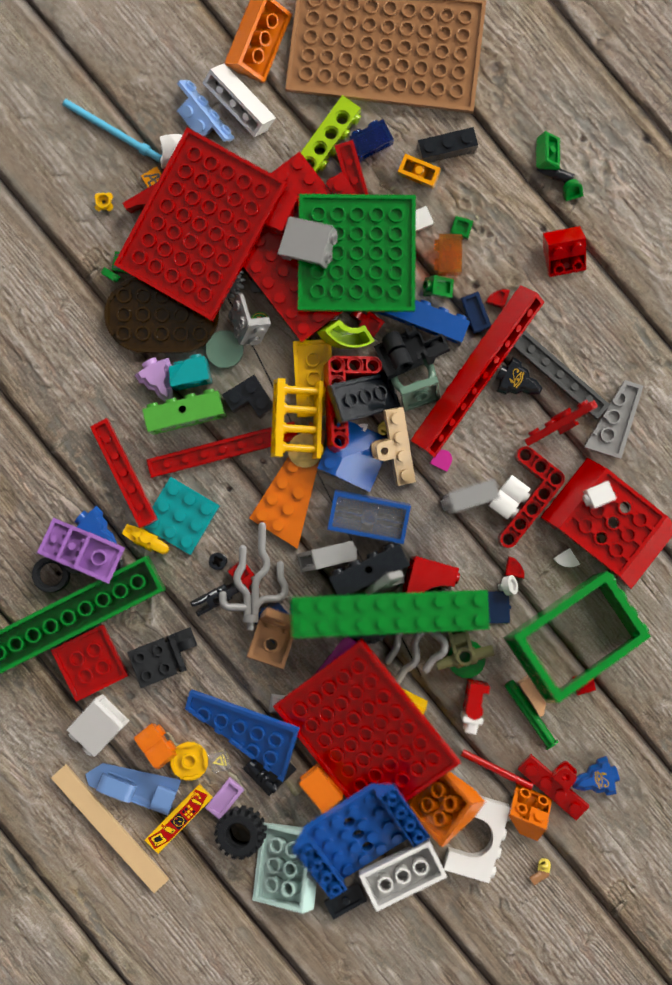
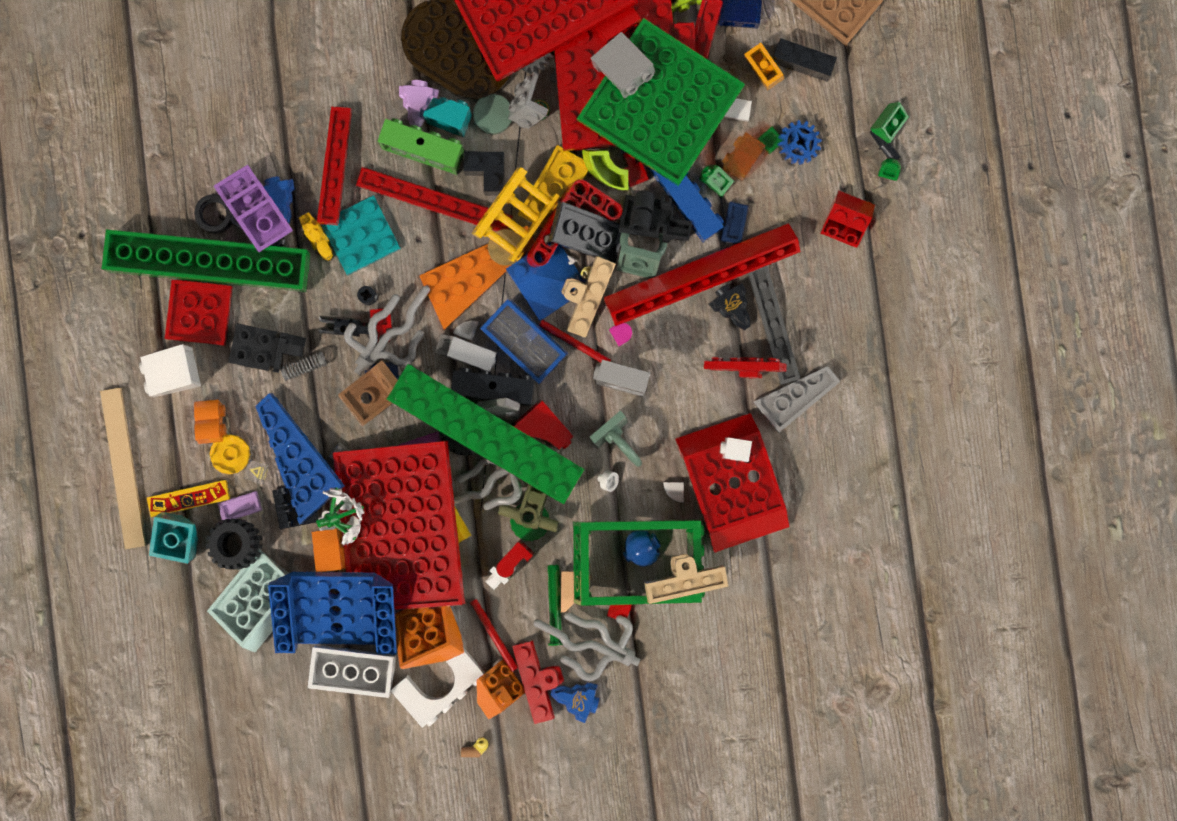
camera: 25 degrees right, 0 degrees up
medium blue panel [85,763,181,816] -> none
black plate [324,882,367,920] -> none
red tile [486,289,510,309] -> none
white brick [488,475,531,520] -> none
dark blue piece [488,591,511,623] -> none
red beam [498,446,565,548] -> none
red tile [505,556,524,579] -> none
none -> teal slope [149,512,198,564]
none -> light grey piece [280,351,327,381]
none -> plant [316,487,364,545]
none -> white tile [453,320,479,341]
none -> light grey plant [534,612,640,681]
none -> red piece [539,320,611,363]
none -> sand green tile [590,411,642,467]
none -> blue plant [623,530,661,567]
none -> tan plate [644,554,728,604]
none -> blue gear [777,120,822,165]

